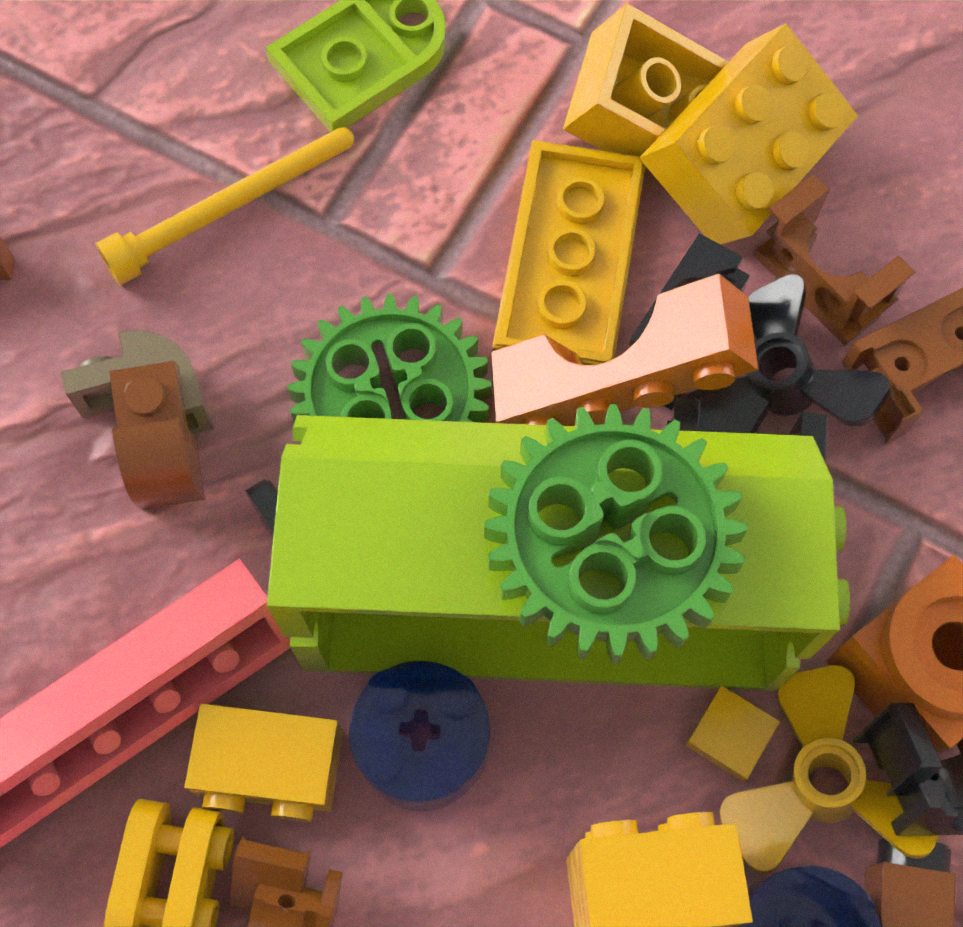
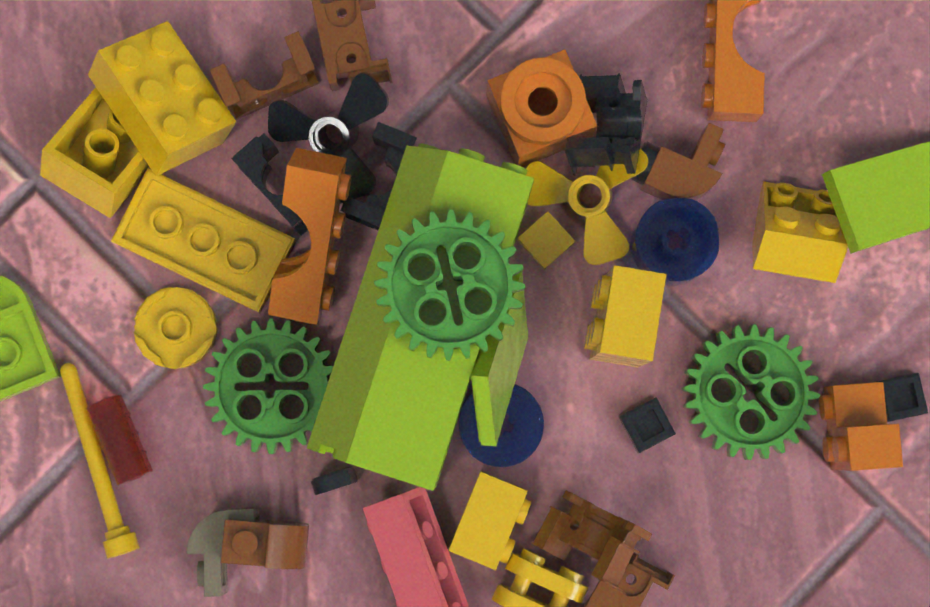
camera: 75 degrees left, 15 degrees up
none -> clear red axle [86,394,153,486]
none -> yellow tile [134,287,218,370]
none -> lime tile [471,272,528,446]

